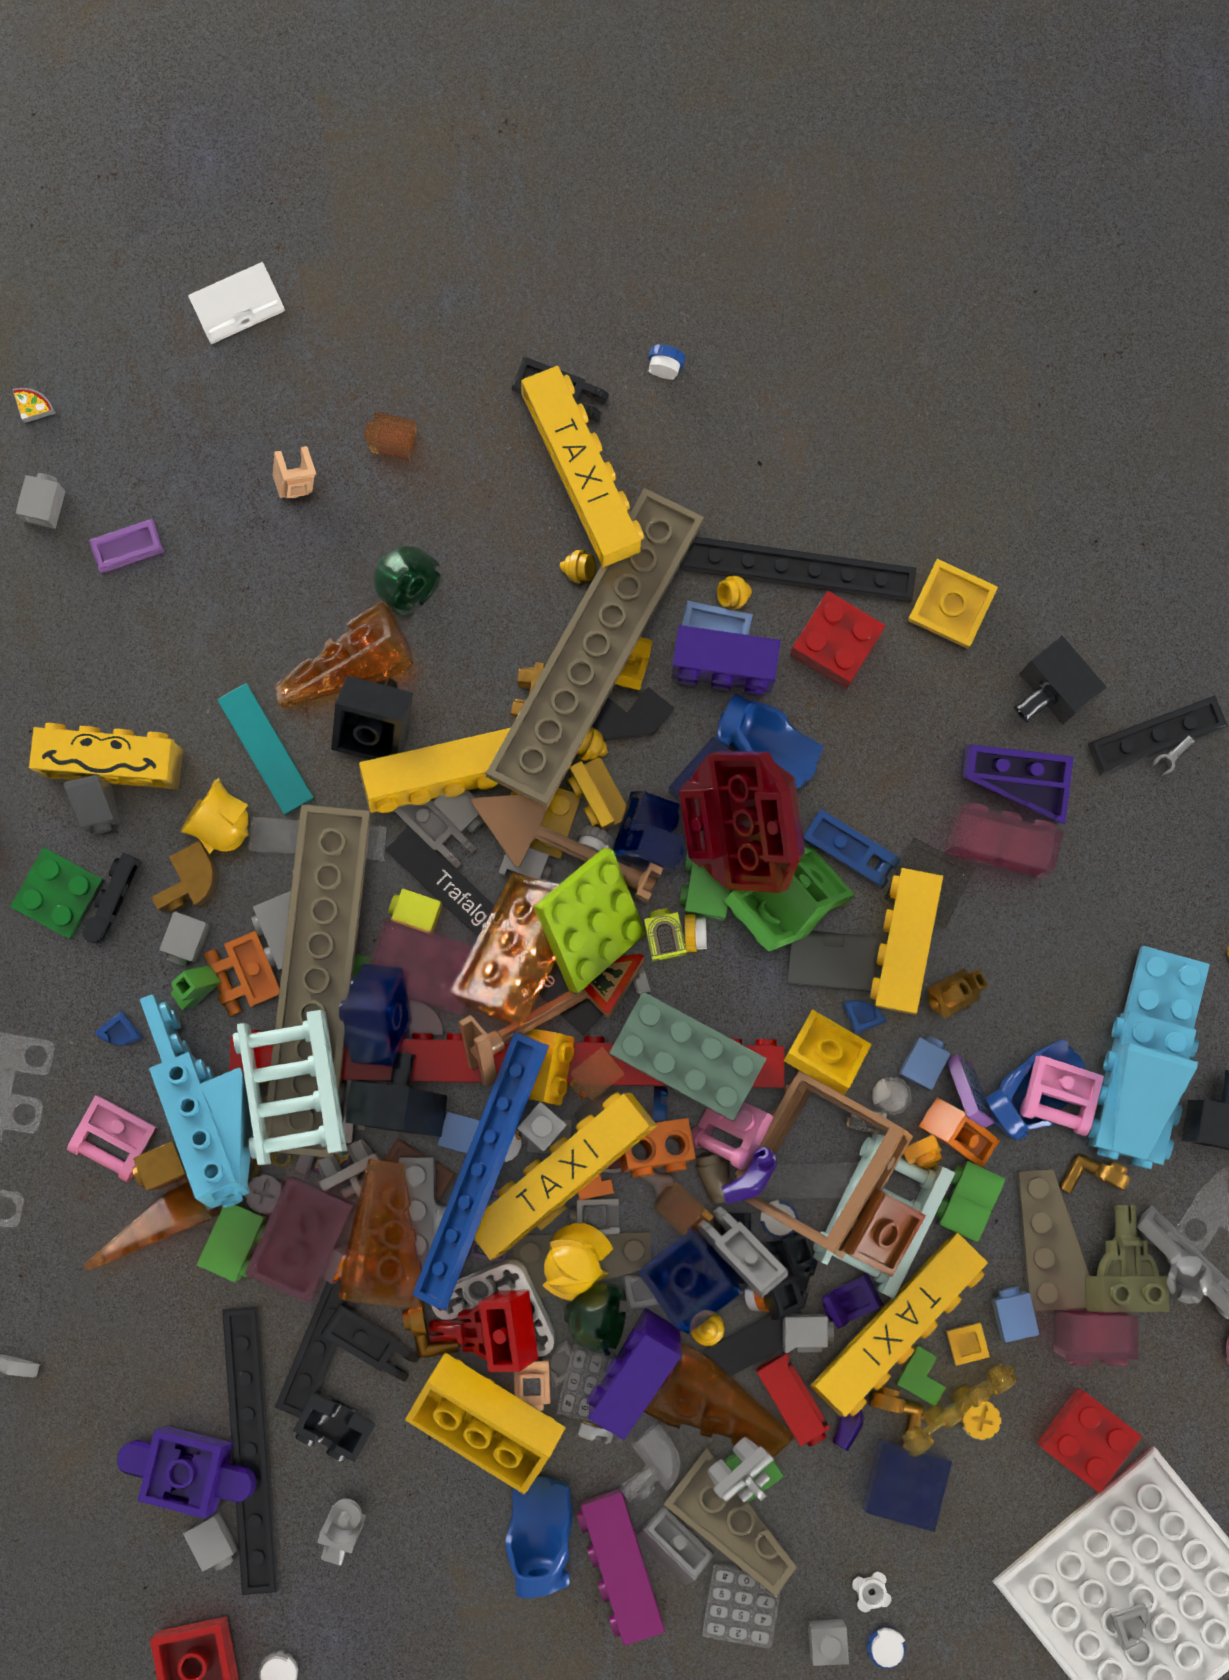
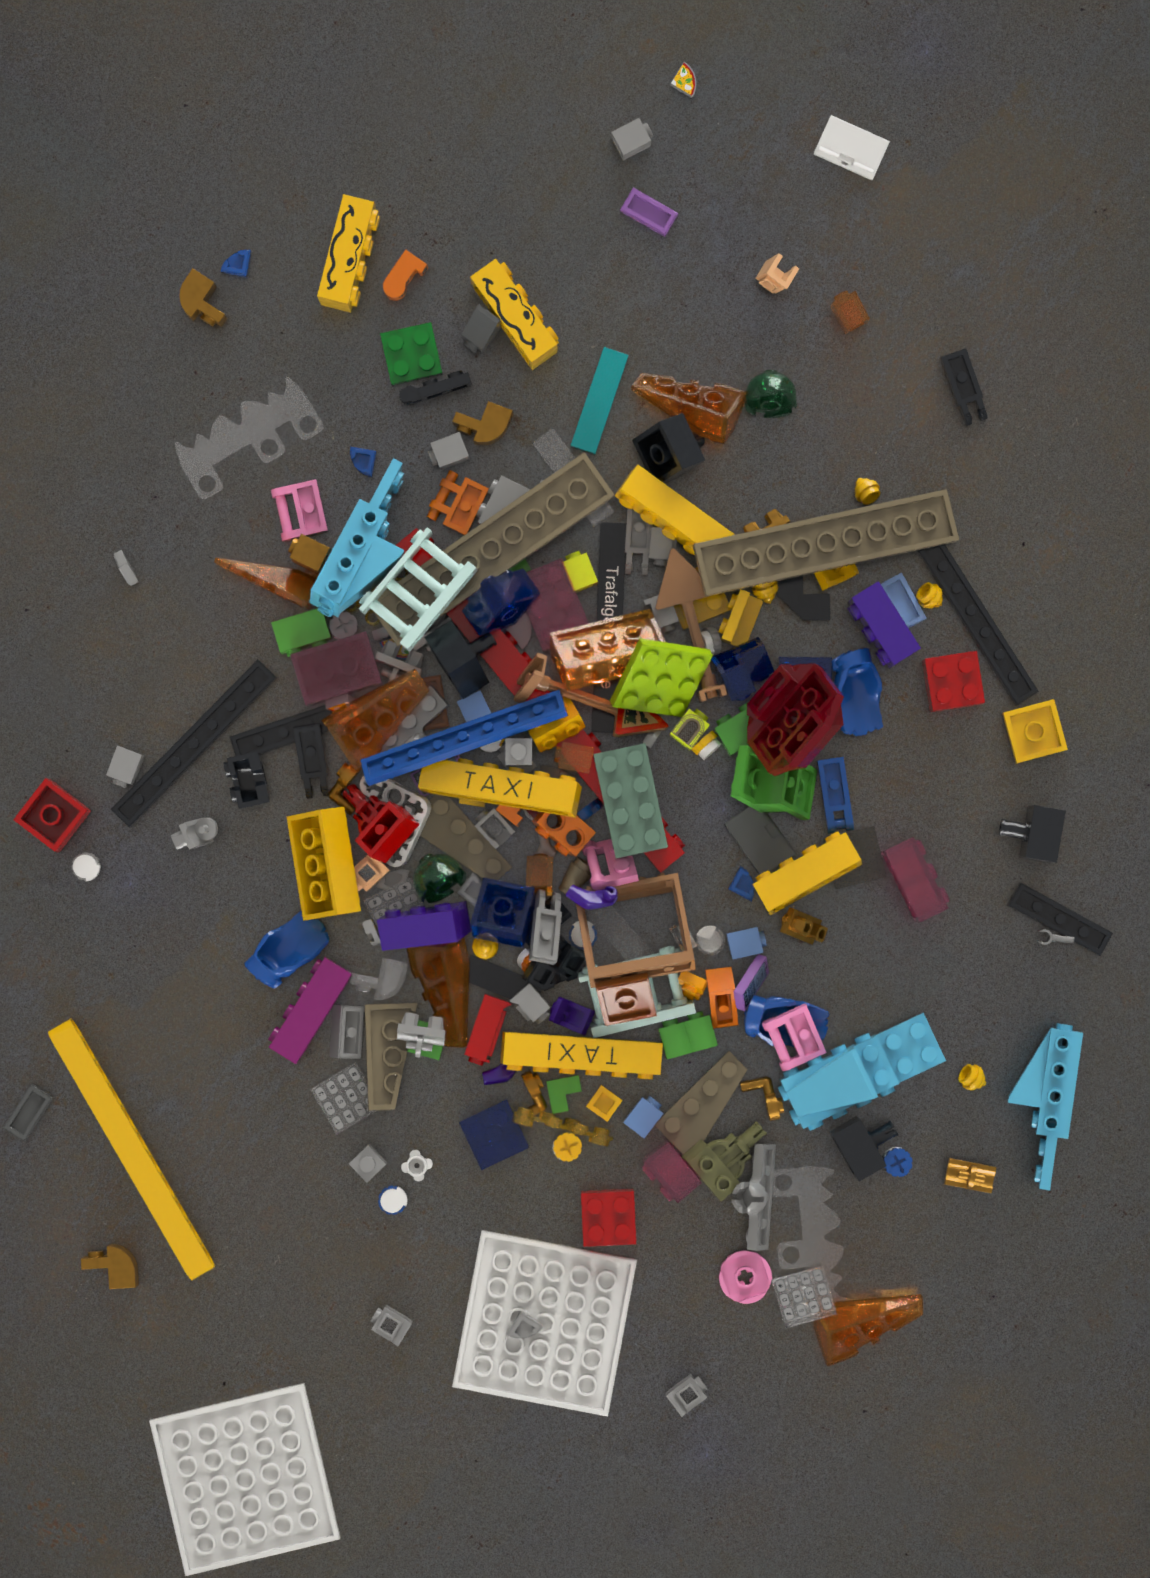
camera: 50 degrees right, 5 degrees up
dark purple brick [117,1426,257,1518] -> none
bright green piece [170,965,221,1010] -> none
yellow helmet [180,778,249,854] -> none
yellow brick [521,365,644,568] -> none
yellow helmet [542,1223,614,1301] -> none
piece [648,345,686,380] -> none
yellow plate [784,1009,872,1096] -> none
dark purple wedge [962,744,1074,824] -> none

